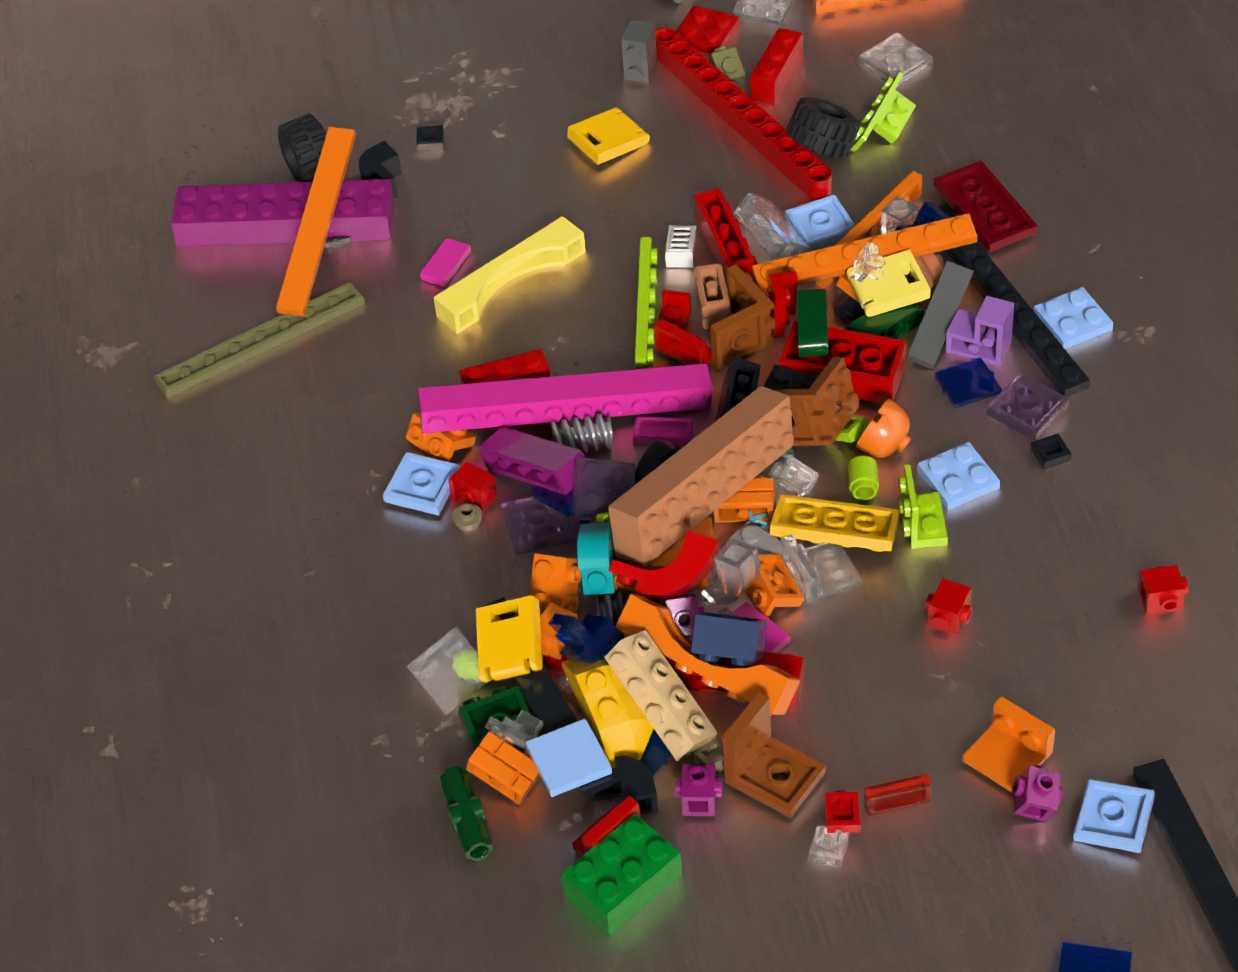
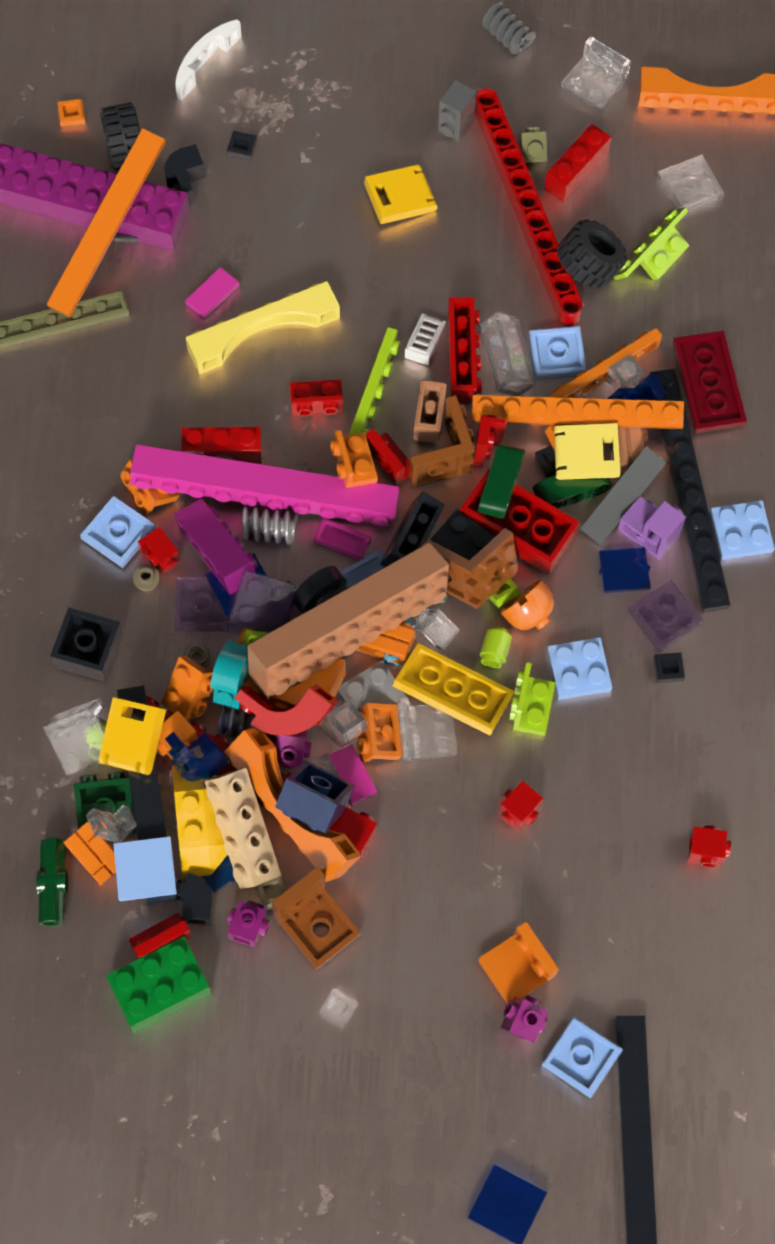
camera: 10 degrees right, 20 degrees up
red bracket [657,290,692,331] -> none
red plate [676,5,740,54] -> none
red bracket [824,790,860,833] -> none
clear tile [852,242,887,283] -> none
clear red tile [864,773,931,816] -> none
none -> black brick [50,607,123,682]
none -> orange tile [57,98,85,127]
none -> white slope [175,19,241,101]
none -> red bracket [290,379,344,416]
none -> orange bracket [330,430,378,488]

